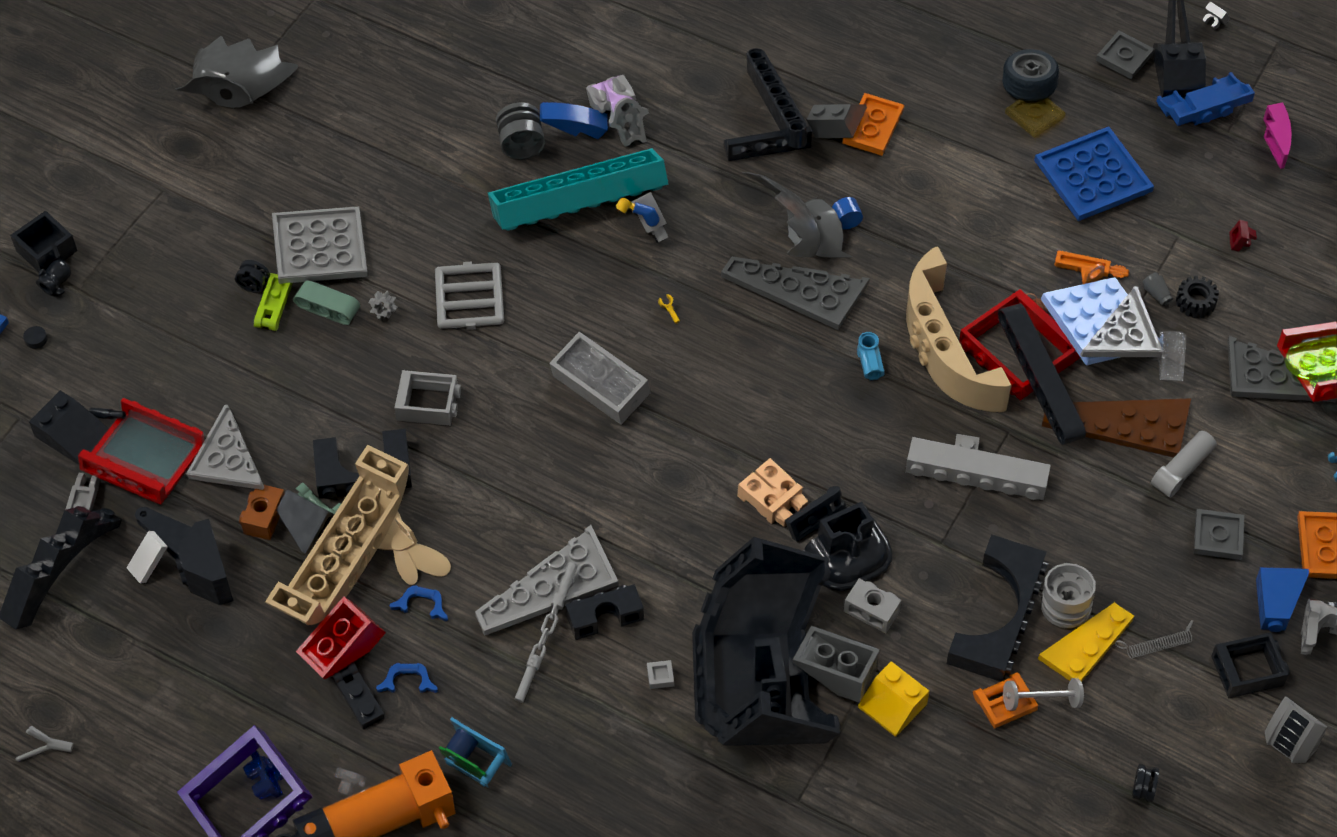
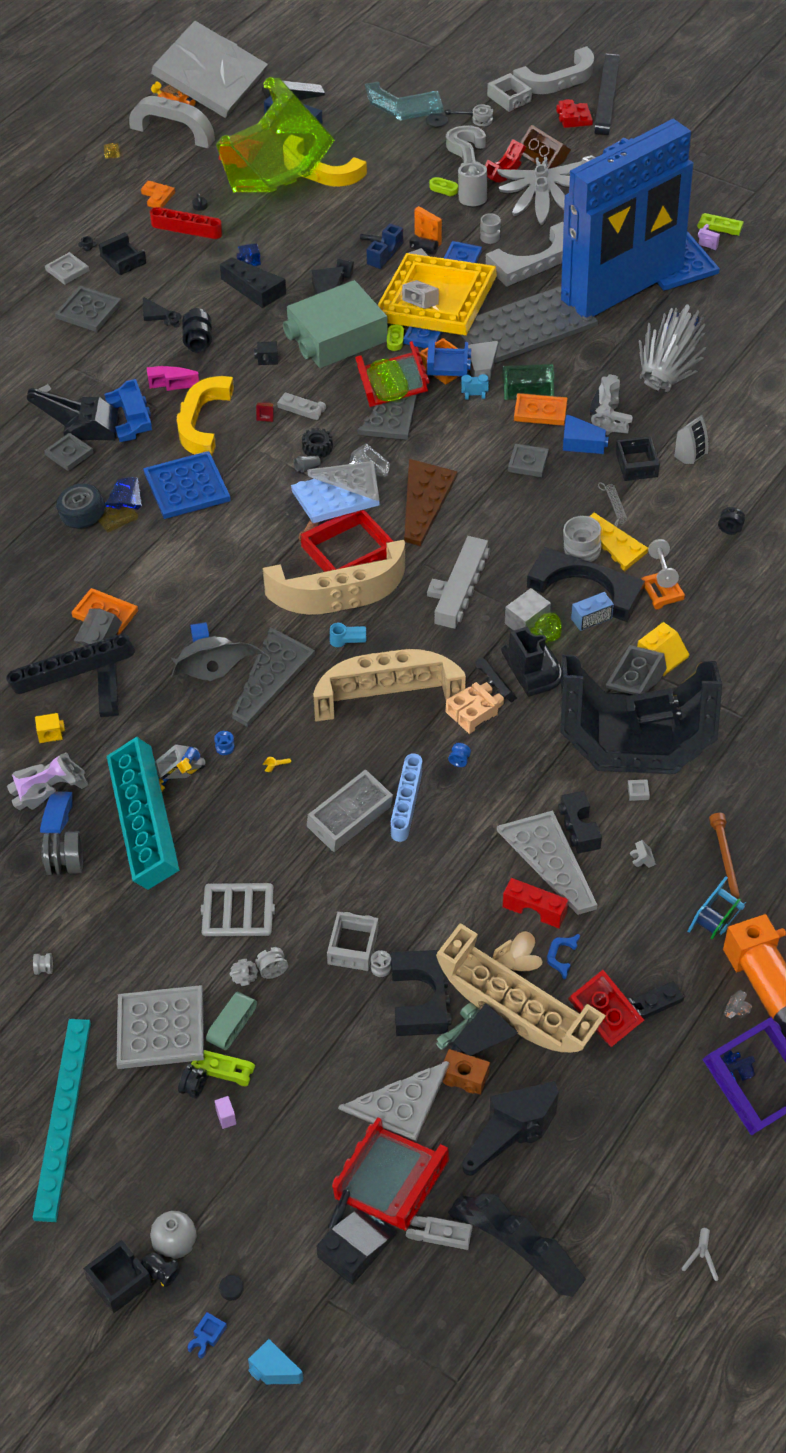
camera: 85 degrees left, 5 degrees down
white tile [127,531,168,583] -> none
blue helmet [376,663,438,693] -> none
light grey piece [514,562,578,703] -> none
light grey brick [844,579,901,633] -> none
black beam [998,303,1086,445] -> none
orange piece [1055,251,1129,284] -> none
light grey piece [1151,431,1216,498] -> none
none -> light grey wheel [33,953,53,975]
none -> teal plate [33,1019,91,1222]
none -> yellow brick [35,713,65,743]
none -> clear blue slope [105,477,142,510]
none -> light grey cylinder [150,1211,197,1259]
none -> yellow arch [177,376,234,456]
none -> blue wheel [214,731,235,755]
none -> lavender piece [215,1096,236,1129]
none -> light grey wheel [255,947,288,979]
none -> light grey plate [277,392,326,420]
none -> tan slope [313,649,466,721]
none -> light grey wheel [370,951,391,977]
none -> light blue beam [391,754,422,842]
none -> blue wheel [448,743,471,767]
none -> red arch [503,878,568,928]
none -> flat silver piece [505,588,551,633]
none -> clear neon green hair [530,612,562,643]
none -> medium blue brick [571,592,614,631]
none -> light grey tile [630,840,656,868]
none -> dark orange piece [709,813,740,899]

